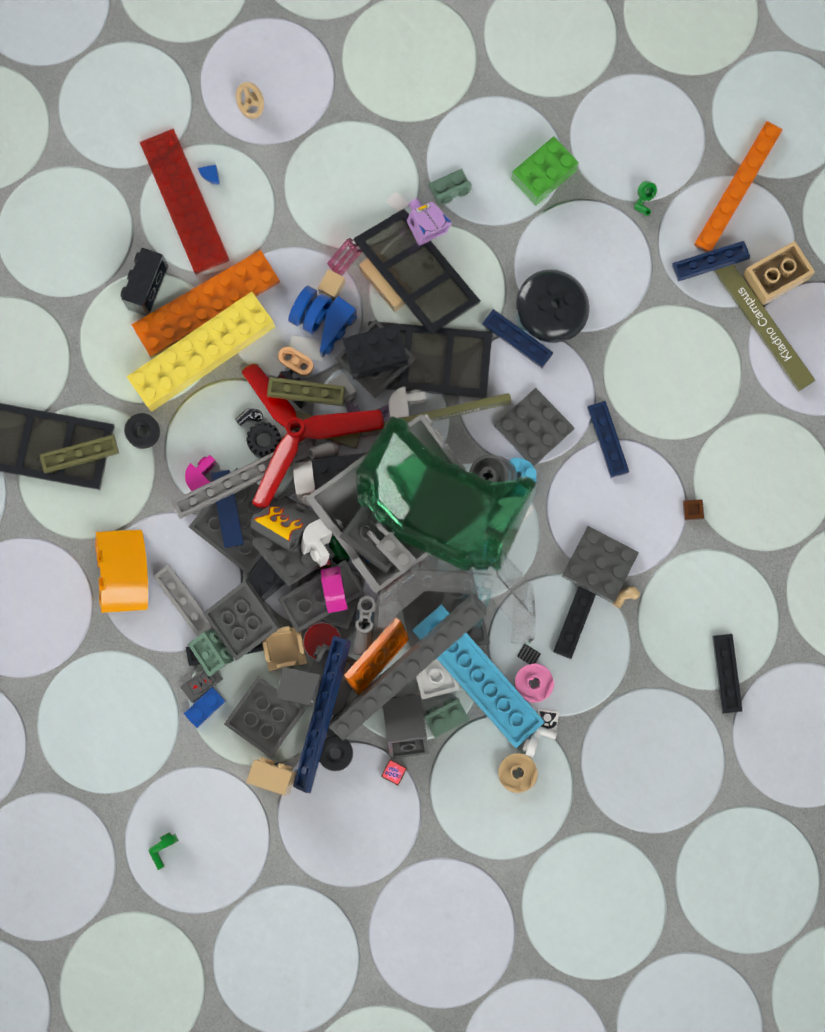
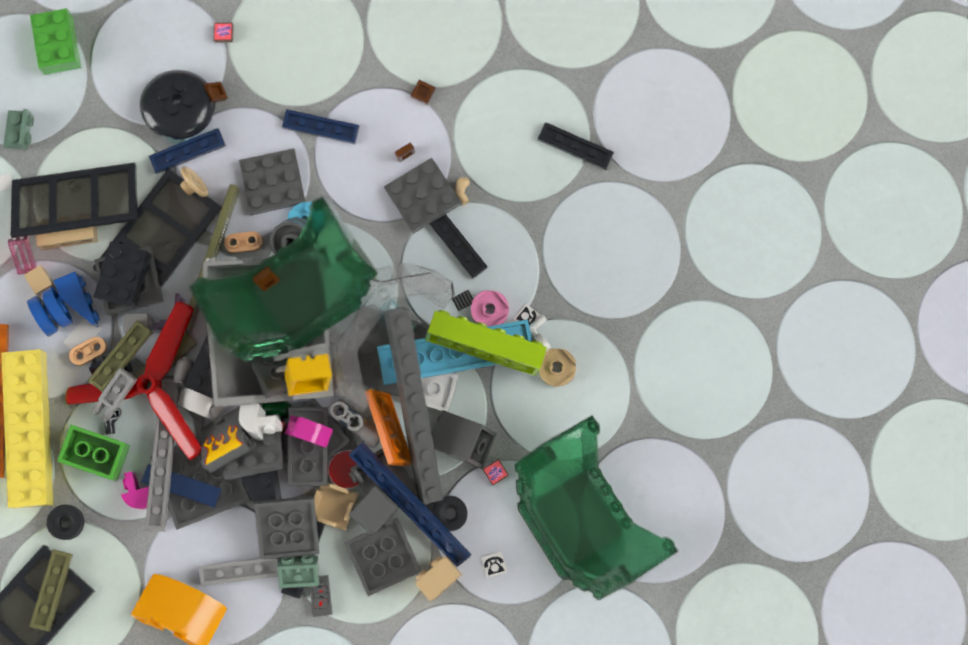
camera: 60 degrees left, 0 degrees up
blue plate [184,687,226,728] -> none
black tyre [246,422,281,458] -> none
white brick [389,387,426,420] -> none
lavender torso [407,199,452,246] -> none
sand green bracket [424,697,469,738] -> none
none -> bright green brick [57,425,131,481]
none -> light grey hinge [92,368,138,422]
none -> tan piece [180,166,209,197]
none -> reddish brown tile [204,81,228,102]
none -> tile [214,23,234,43]
none -> light nougat plate [224,231,263,254]
none -> reddish brown tile [252,267,280,292]
none -> yellow piece [284,354,332,396]
none -> reddish brown tile [395,142,415,162]
none -> lime brick [425,310,547,376]
none -> white sticker [481,551,507,578]
none -> clear green windscreen [514,415,678,601]

